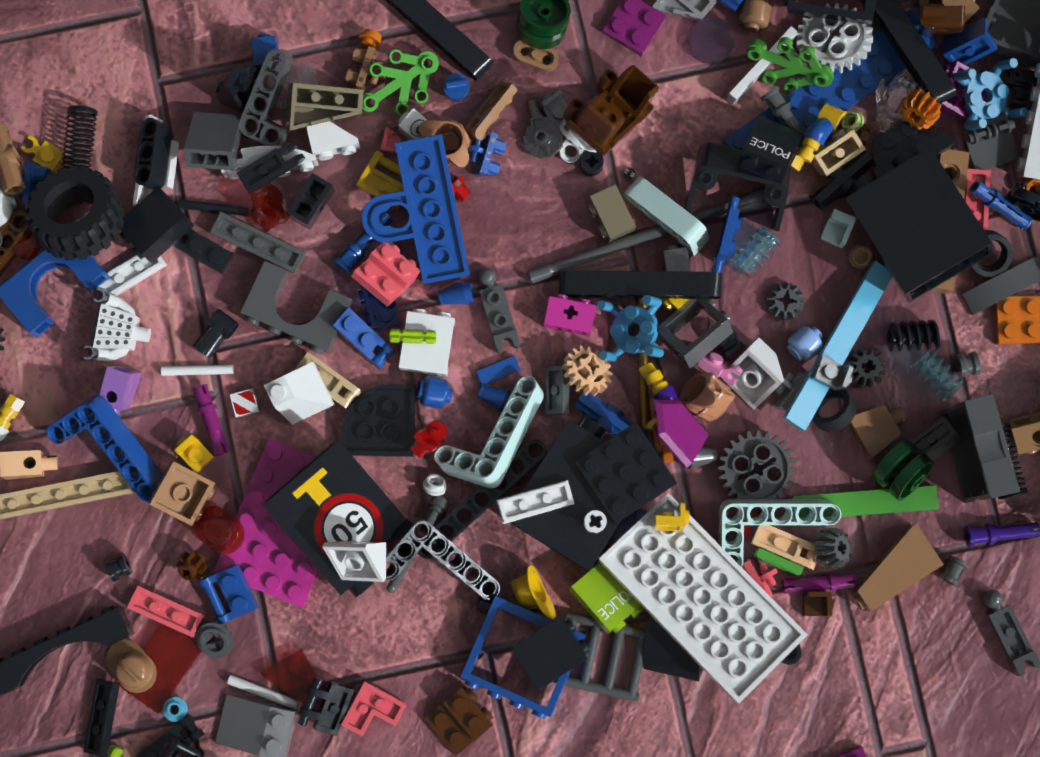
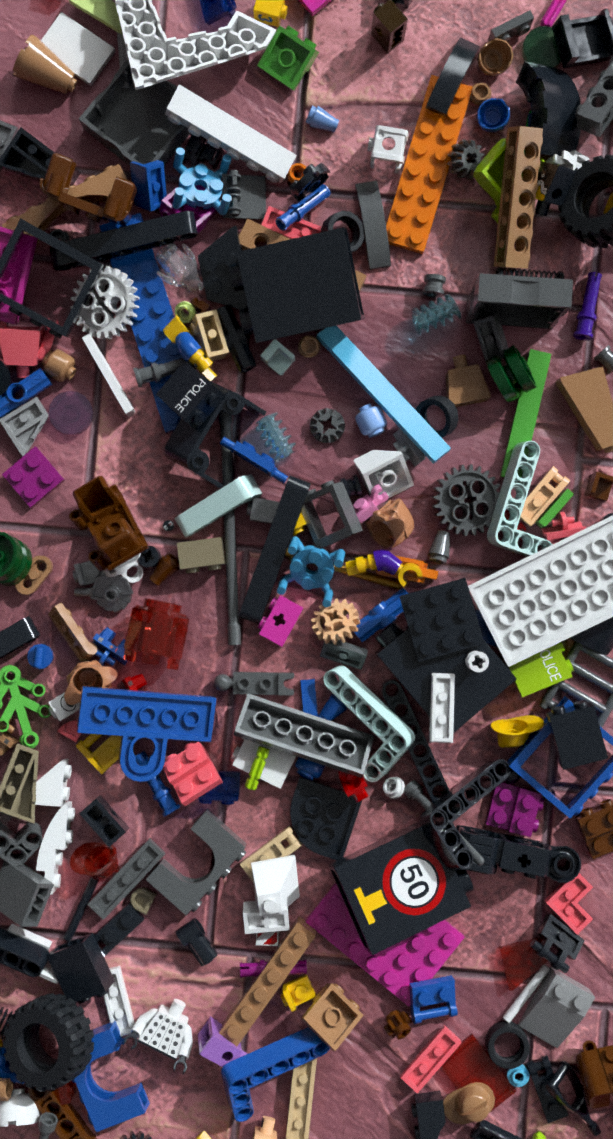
camera: 70 degrees left, 5 degrees up
black wheel [104,552,133,582] -> none
white bar [161,365,234,376] -> none
clear red piece [194,506,244,554] -> none
dark grey gear [196,621,235,658] -> none
black hinge [236,141,305,194] -> none
white slope [322,541,386,582] -> none
blue plate [330,307,395,369] -> none
blue cone [438,281,475,305] -> none
magenta tile [652,399,708,468] -> none
yellow bracket [653,502,690,532] -> none
bright green plant [746,37,834,93] -> none
magenta pin [783,573,858,594] -> none
flat silver bracket [811,356,854,391] -> none
dark grey gear [813,528,852,568] -> none
dark grey gear [846,348,887,388] -> none
black piece [887,320,941,352] -> none
orange gear [899,88,942,130] -> none
none -> clear red piece [123,598,189,670]
none -> dark tan tile [130,887,157,915]
none -> reddish brown cone [149,553,179,586]
none -> medium nougat arch [219,916,317,1046]
none -> dark grey arch [233,693,374,778]
none -> white hinge [243,901,290,934]
none -> black brick [456,825,581,883]
none -> magenta plate [485,782,544,837]
none -> black tyre [485,1021,530,1069]

